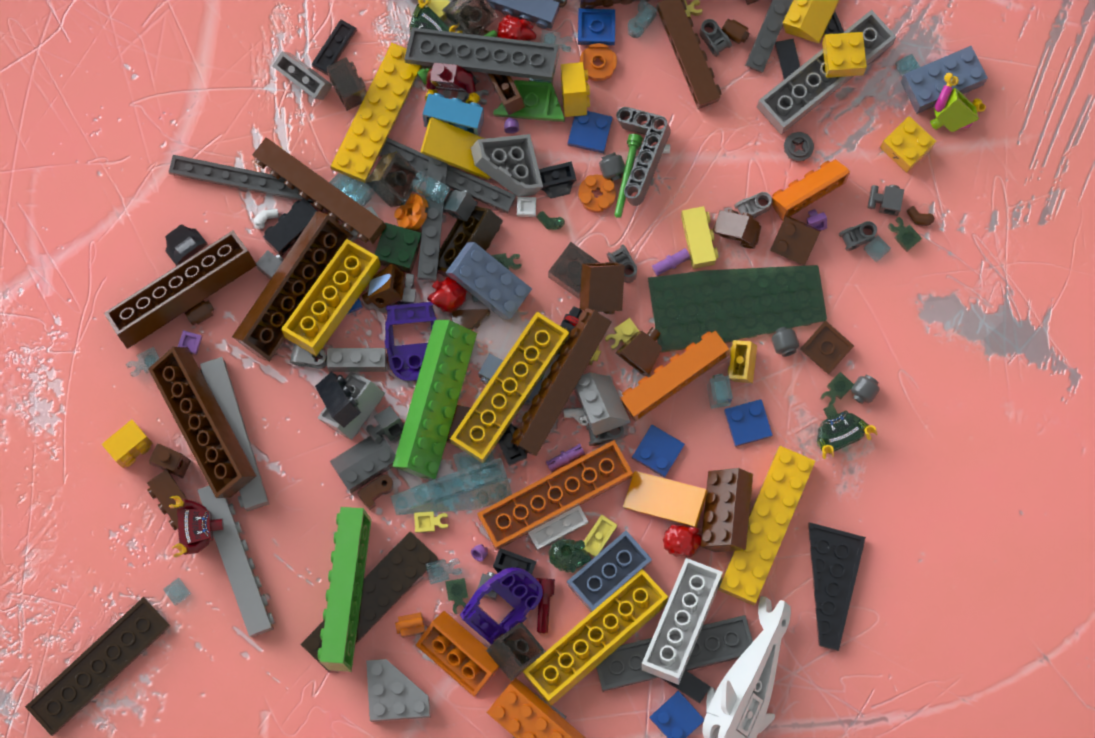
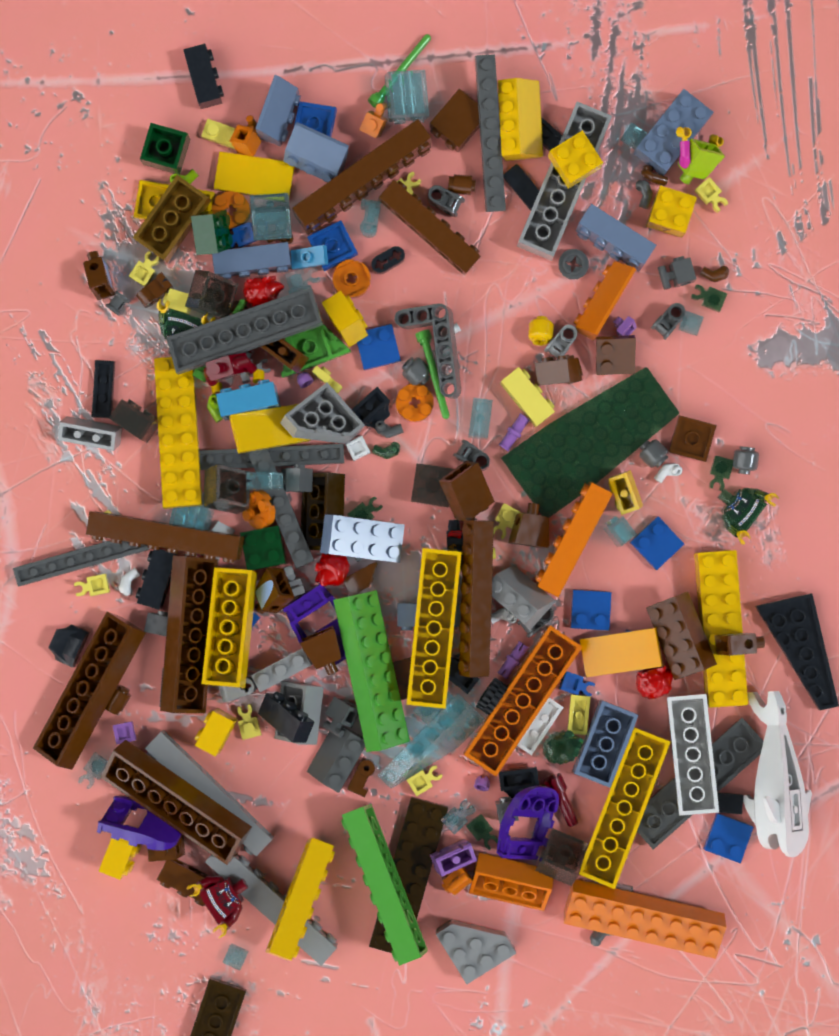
camera: 25 degrees left, 10 degrees up
none -> light yellow plate [74,574,110,596]
none -> dark purple slope [97,796,182,850]
none -> yellow brick [194,708,238,757]
none -> lime arm [207,394,223,423]
none -> light yellow plate [237,704,262,740]
none -> yellow brick [265,837,335,961]
none -> dark azure plate [291,245,328,270]
none -> reddish brown torso [299,626,341,675]
none -> light yellow plate [312,366,342,394]
none -> black beam [371,246,405,274]
none -> dark grey arm [375,420,404,438]
none -> medium lavender brick [430,839,477,877]
none -> clear light blue brick [468,398,493,440]
none -> black tyre [476,678,508,715]
none -> yellow head [528,316,554,346]
none -> blue plate [559,671,595,696]
none -> sand blue brick [575,204,656,272]
none -> dark grey arm [635,180,653,209]
none -> reddish brown arm [641,165,668,186]
none -> white arm [654,463,683,483]
none -> light yellow plate [694,177,728,213]
none -> reddish brown torso [715,633,765,656]

